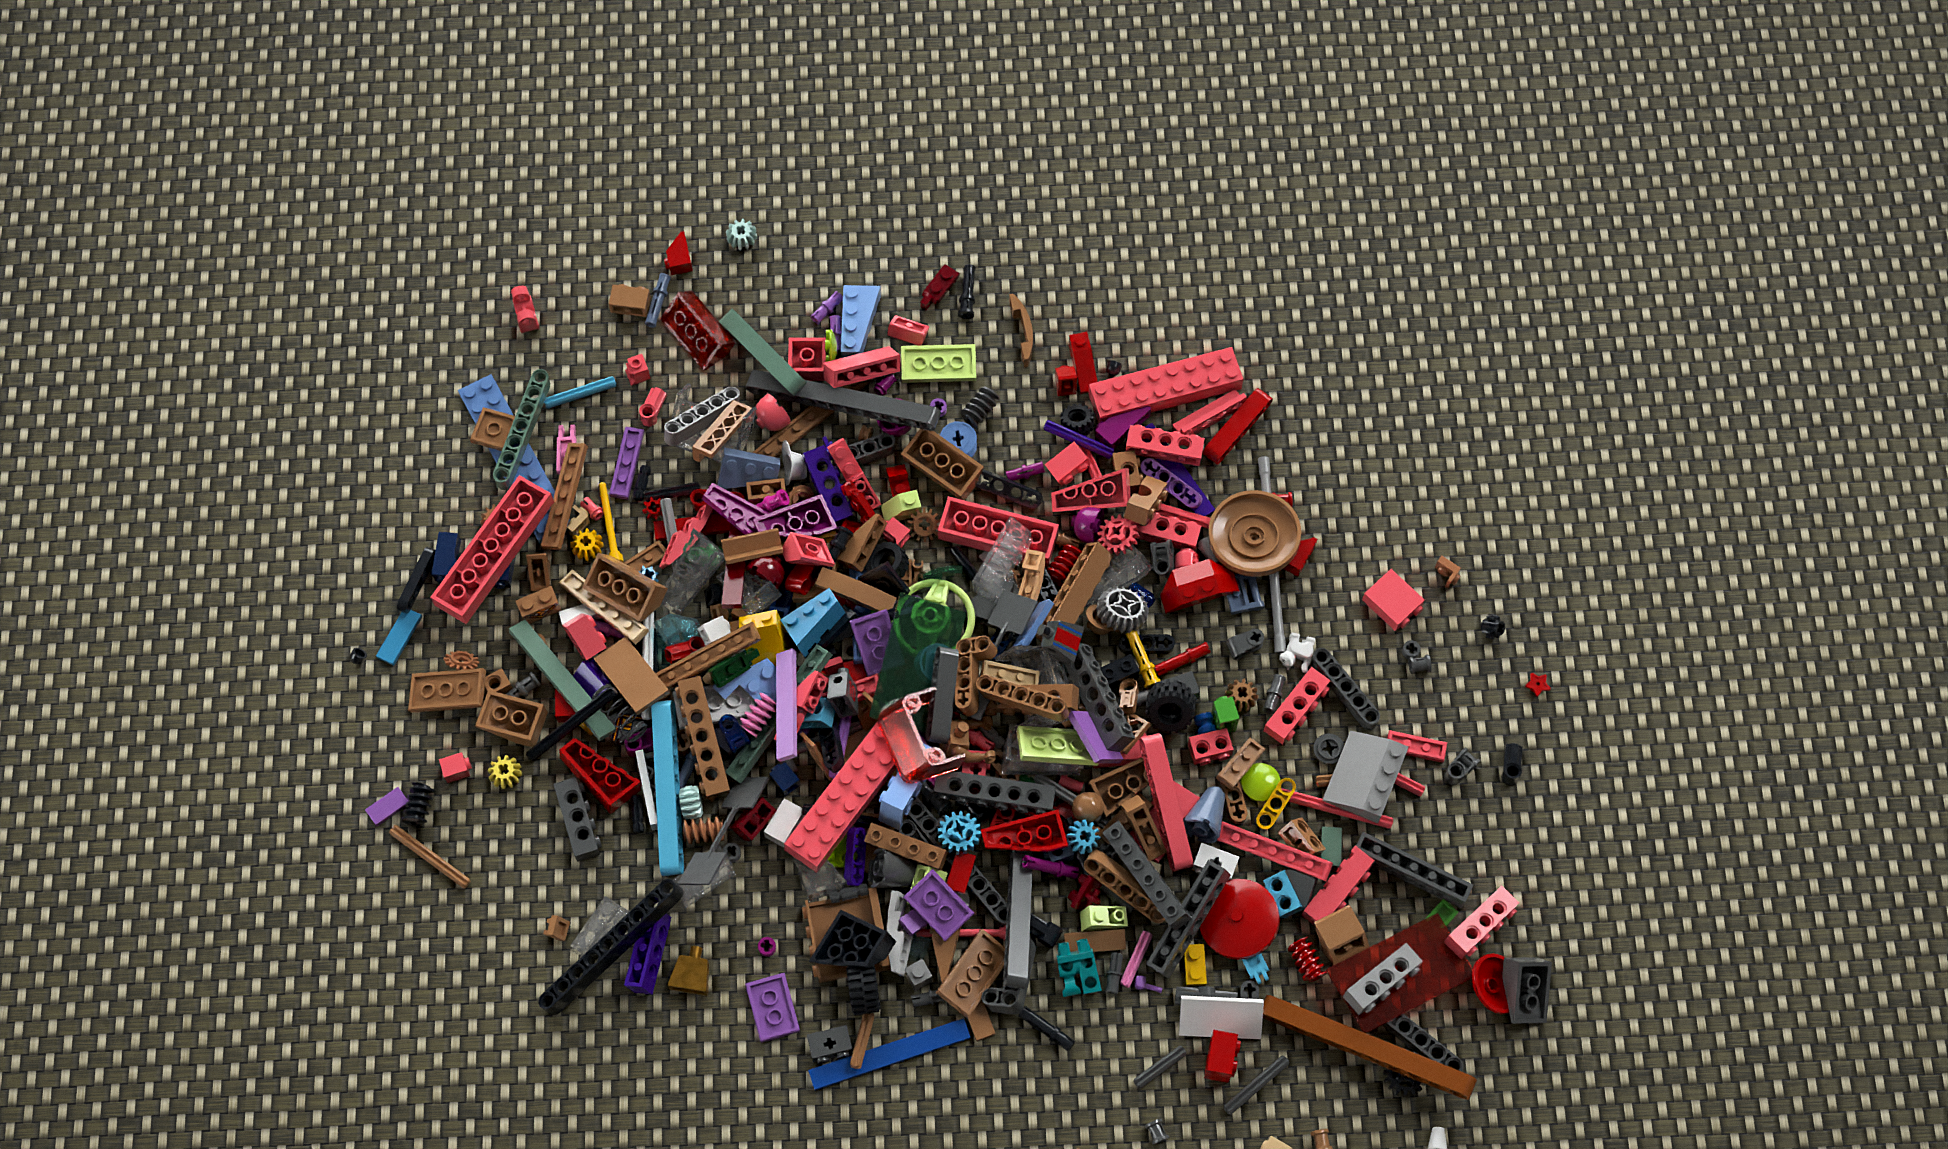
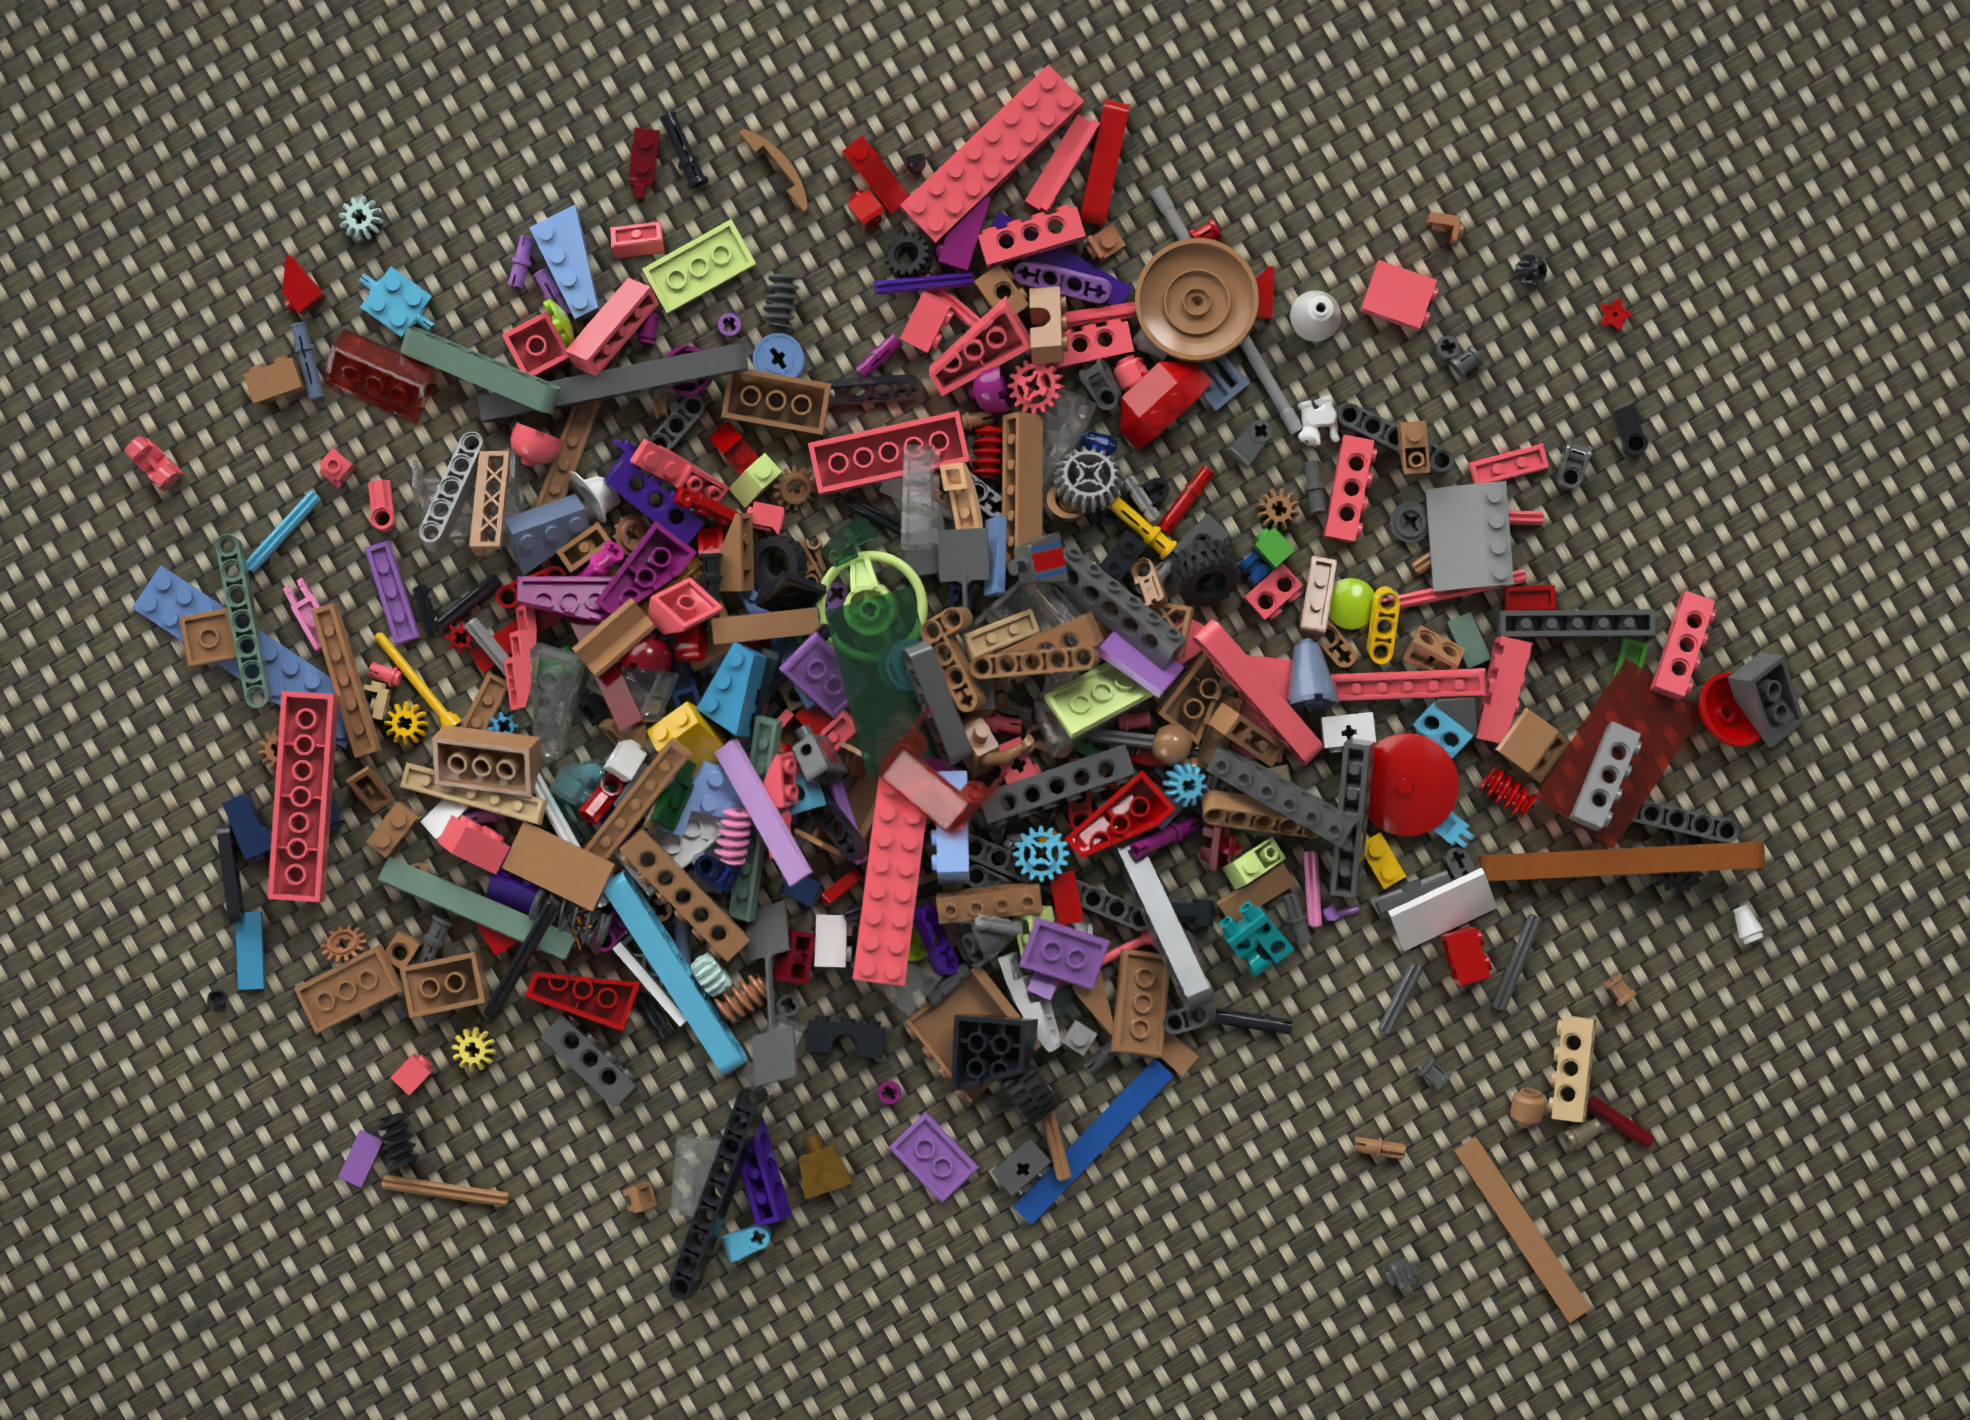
camera: 25 degrees left, 20 degrees up
none -> medium azure plate [359,267,435,339]
none -> medium azure piece [720,1224,772,1263]
none -> black arch [806,1015,886,1059]
none -> red beam [818,866,864,907]
none -> light grey axle [975,914,1023,936]
none -> nougat bracket [1085,224,1126,263]
none -> light grey axle [1123,476,1160,523]
none -> white cone [1290,291,1341,342]
none -> medium nougat slope [1397,421,1430,474]
none -> red tile [1503,585,1556,611]

